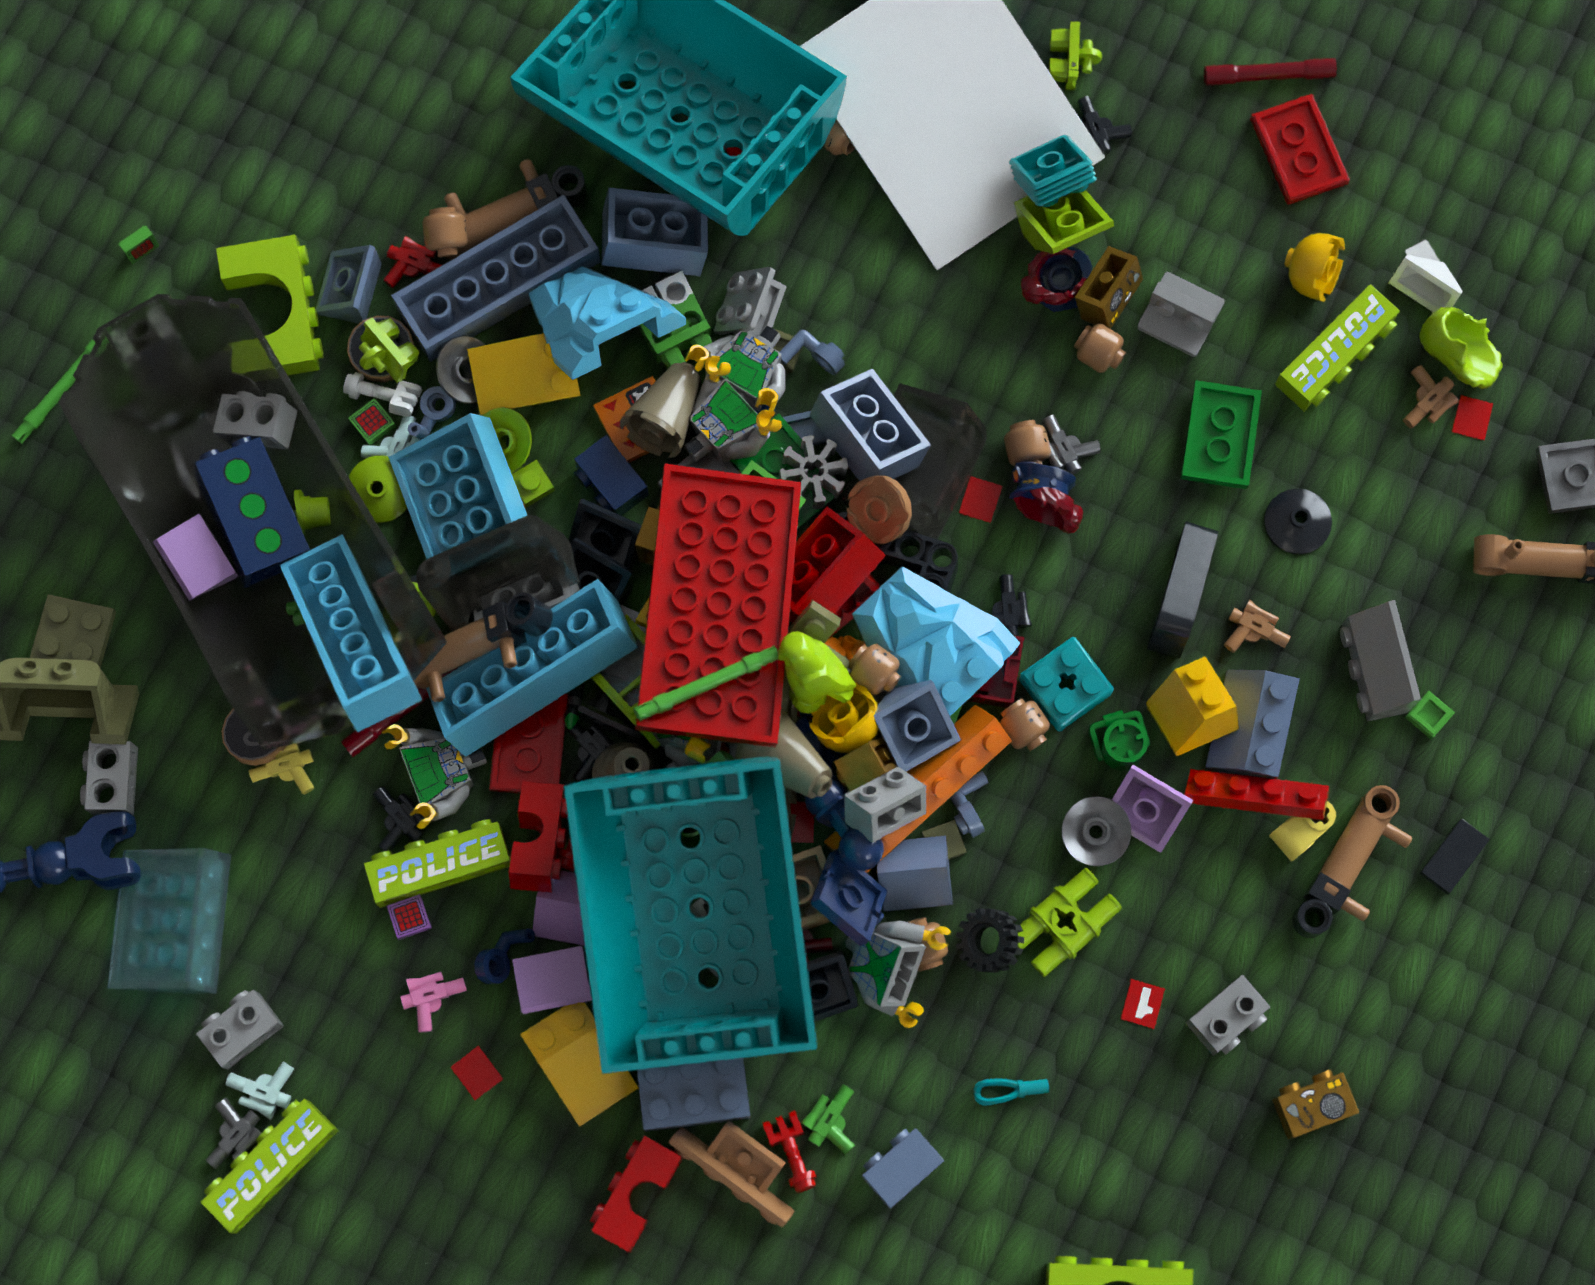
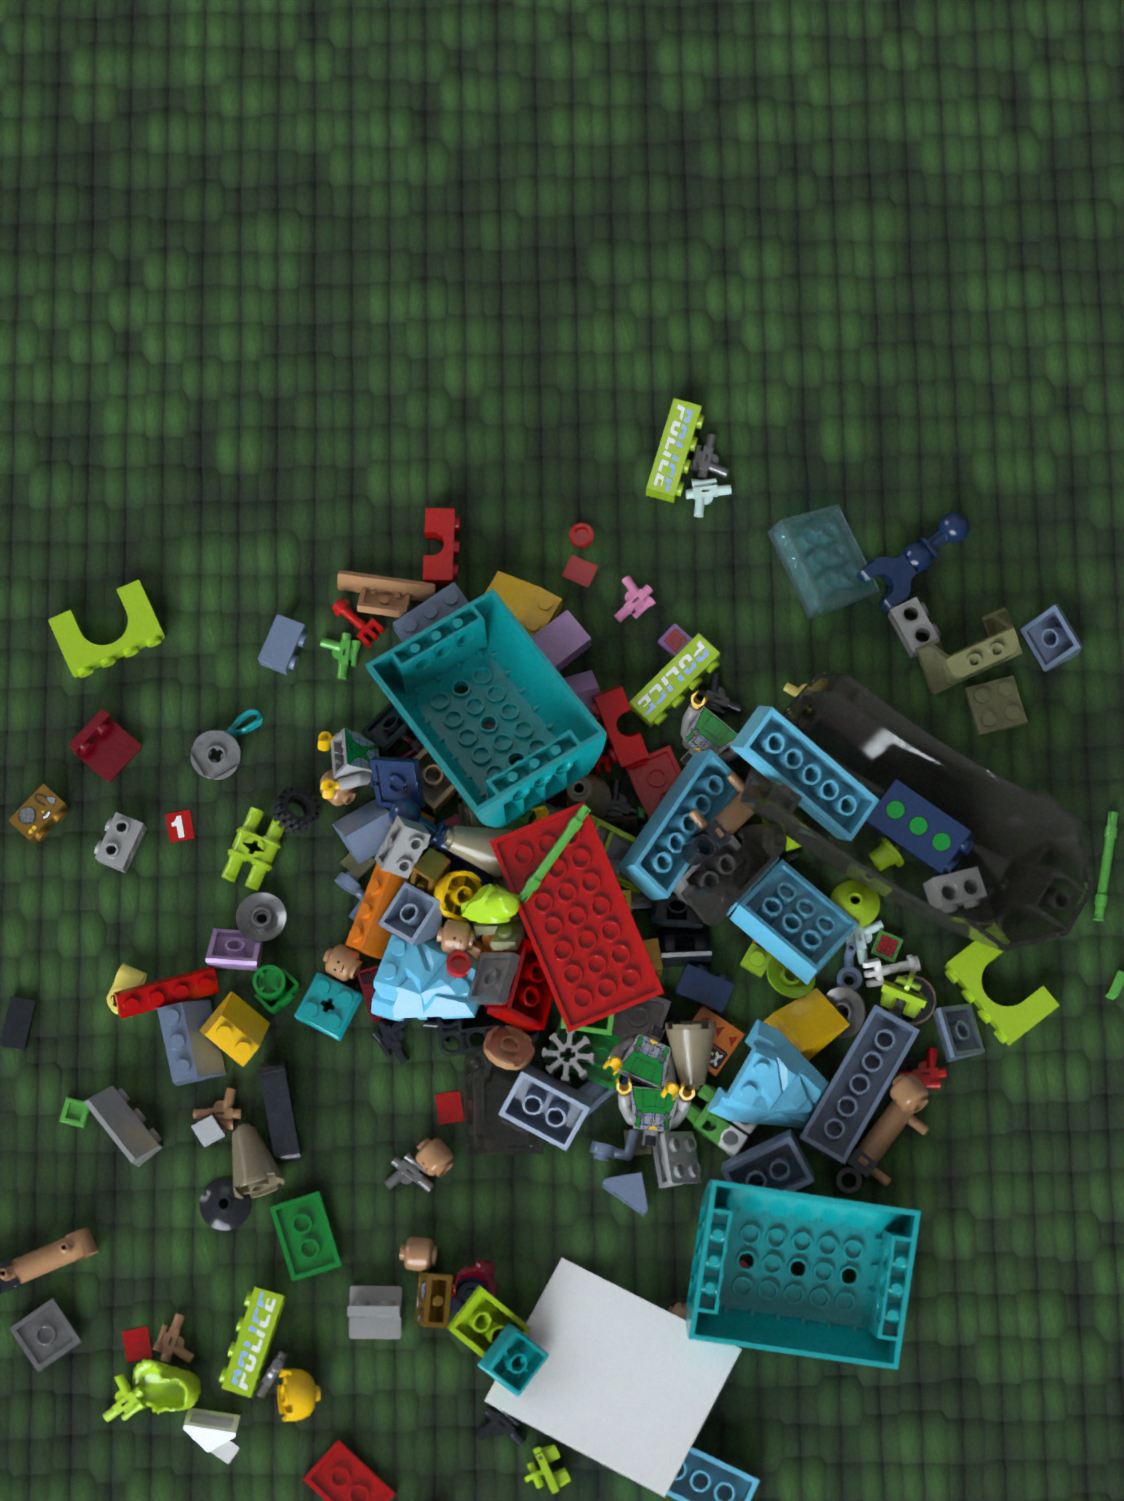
camera: 155 degrees right, 0 degrees up
lavender slope [153,514,239,601] -> none
light grey brick [196,990,284,1070] -> none
dark blue plate [474,929,535,984] -> none
piece [1009,462,1083,534] -> none
medium nougat piece [1292,785,1412,938] -> none
none -> dark red bracket [68,709,142,783]
none -> lime piece [103,1373,147,1422]
none -> tile [190,1112,227,1147]
none -> flat silver plate [191,730,241,780]
none -> dark tan cone [232,1124,284,1199]
none -> flat silver piece [255,1351,288,1398]
none -> red tile [446,951,472,978]
none -> flat silver plate [466,952,520,1005]
none -> red tile [569,523,594,549]
none -> sand blue slope [602,1172,648,1217]

